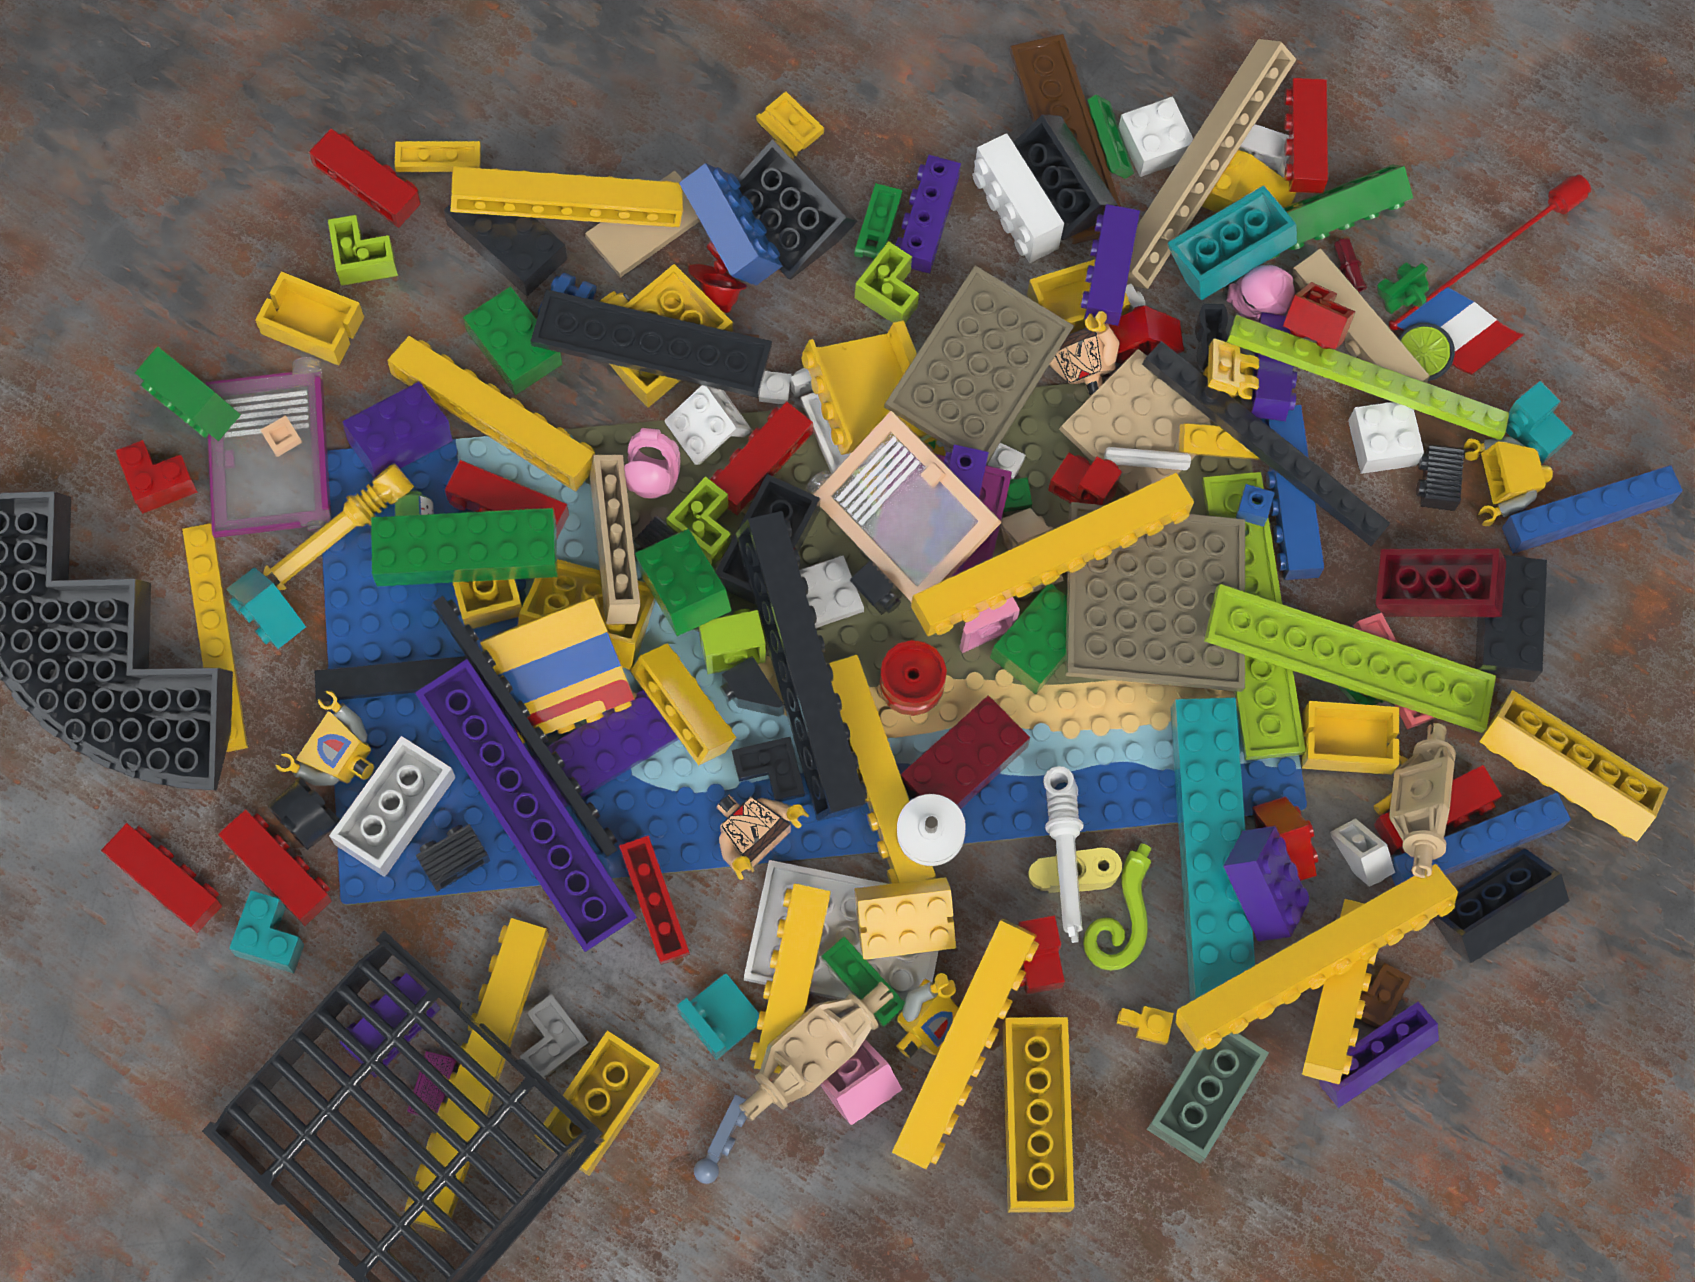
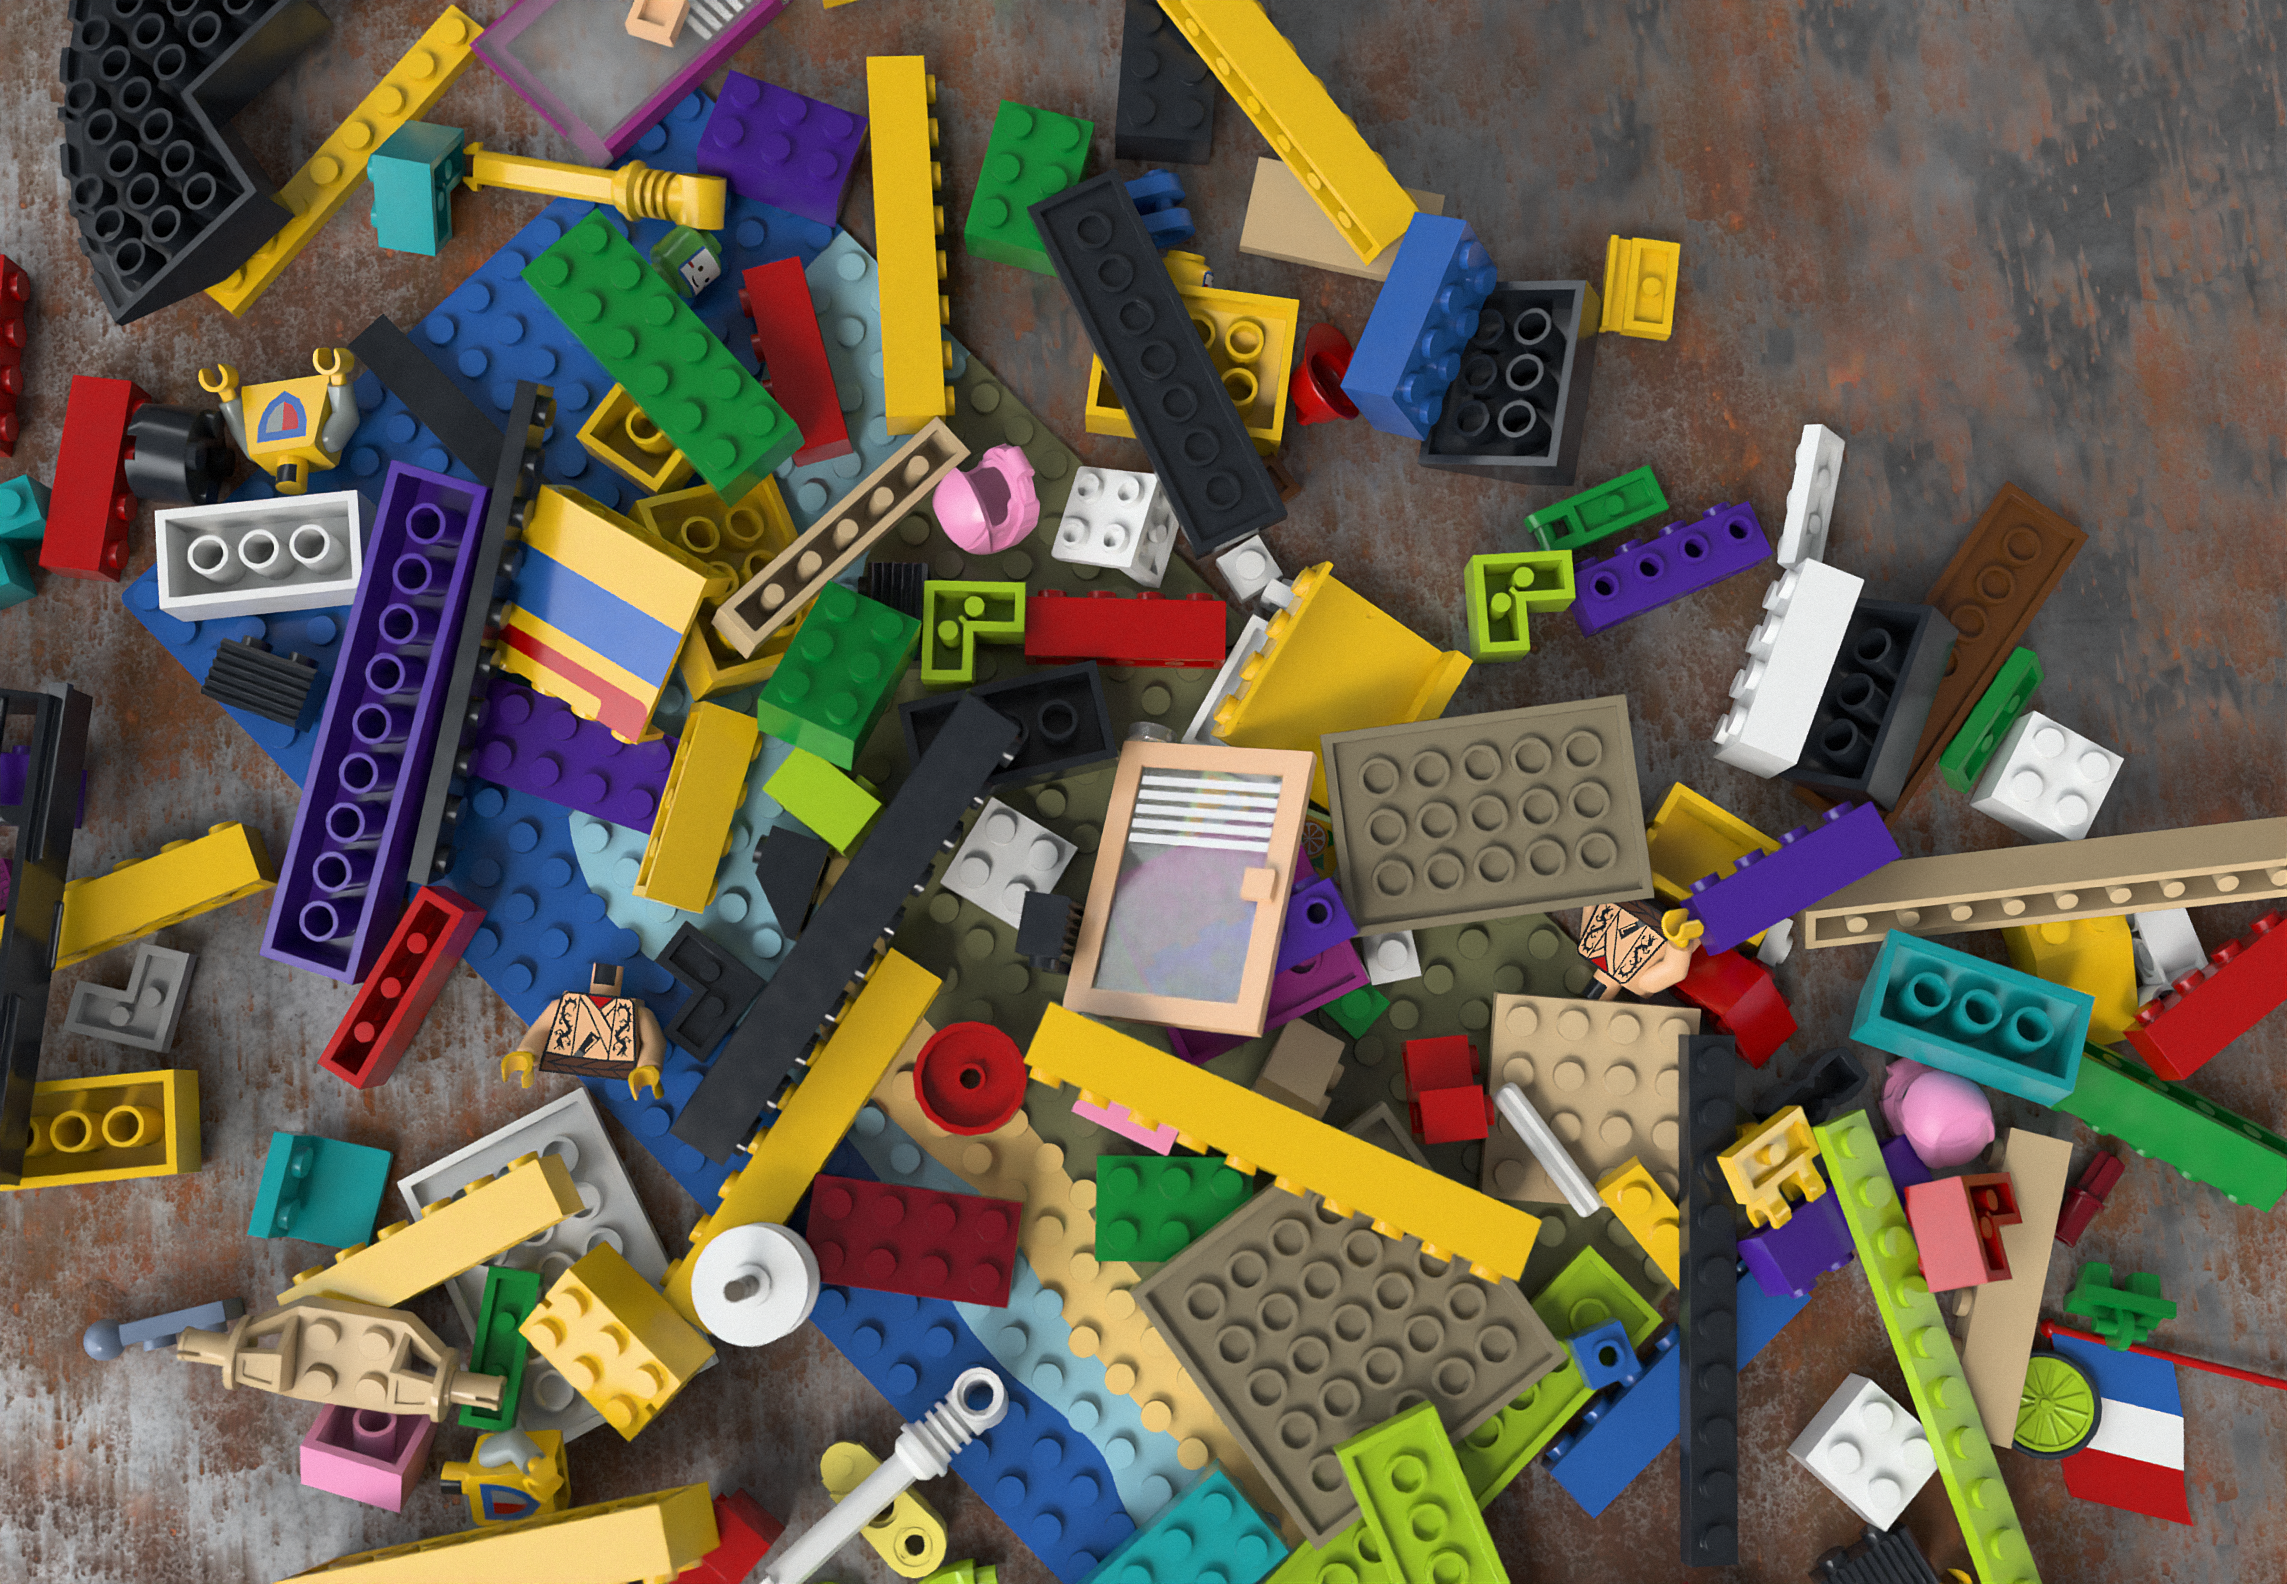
camera: 50 degrees right, 10 degrees up
none -> white plate [1777,424,1845,570]

